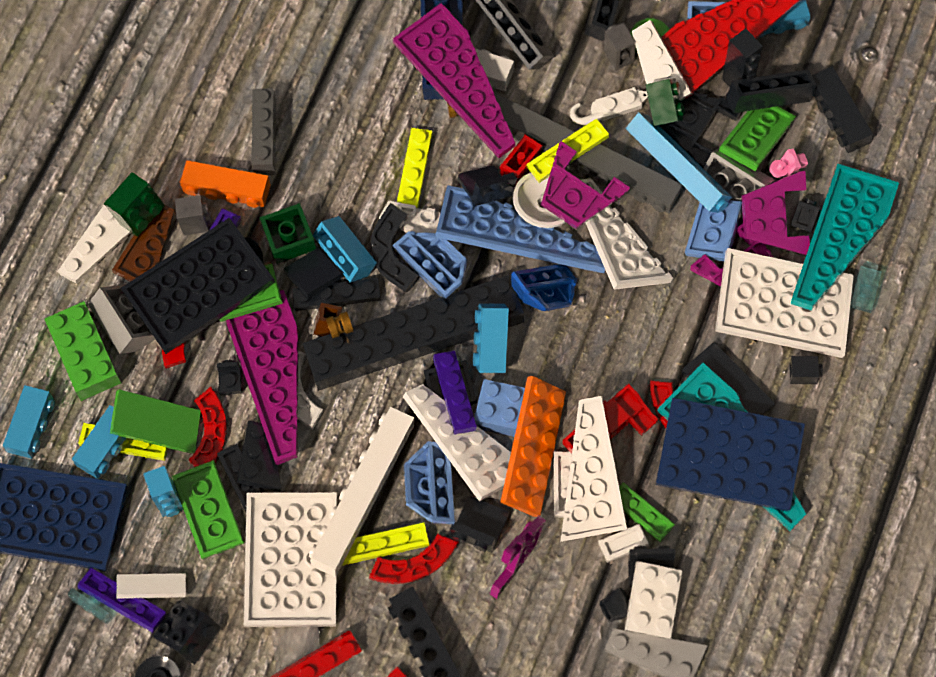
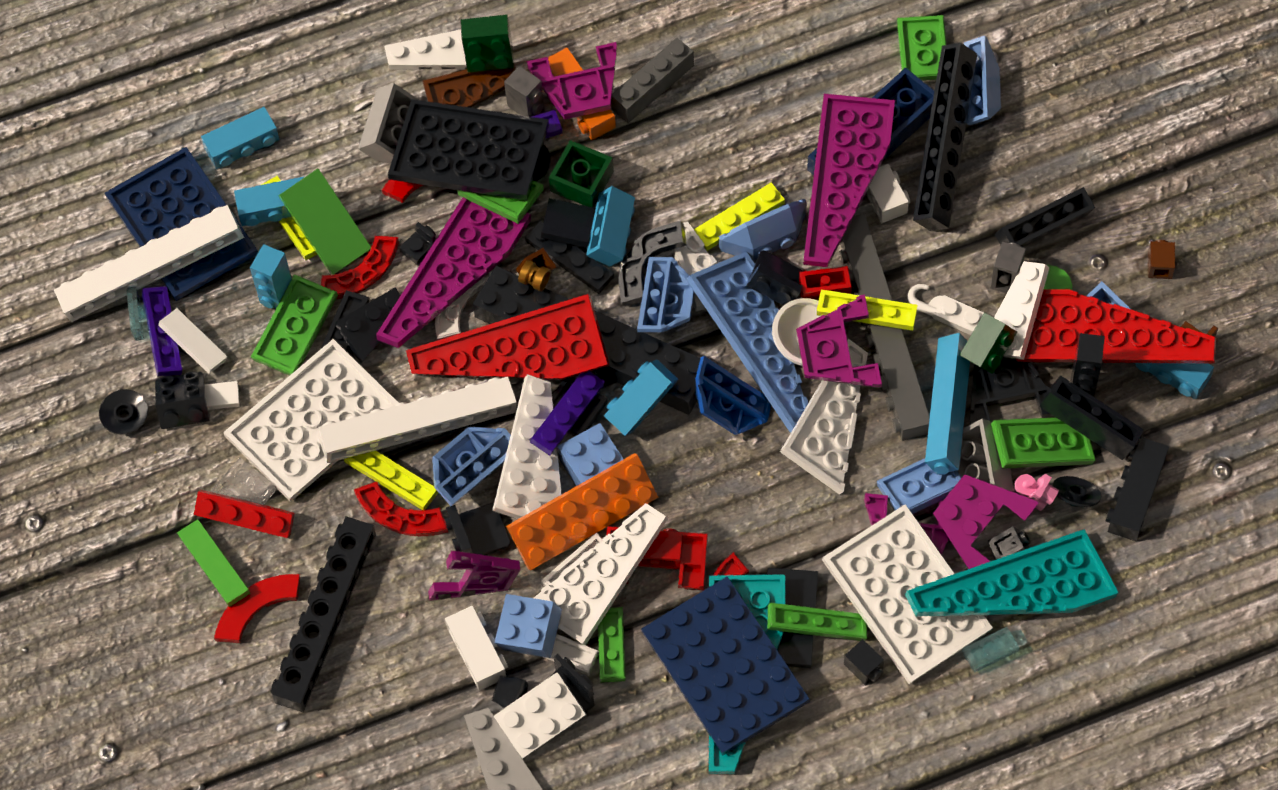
camera: 45 degrees right, 5 degrees down
bright green brick [44,301,121,401] -> none
none -> white brick [54,205,244,322]
none -> white tile [204,381,240,410]
none -> red wing [406,294,609,379]
none -> white brick [445,606,508,691]
none -> medium blue brick [494,594,562,658]
none -> magenta wing [527,42,617,120]
none -> medium blue wedge [719,198,807,261]
none -> bright green tile [767,603,867,641]
none -> black dish [1052,476,1101,507]

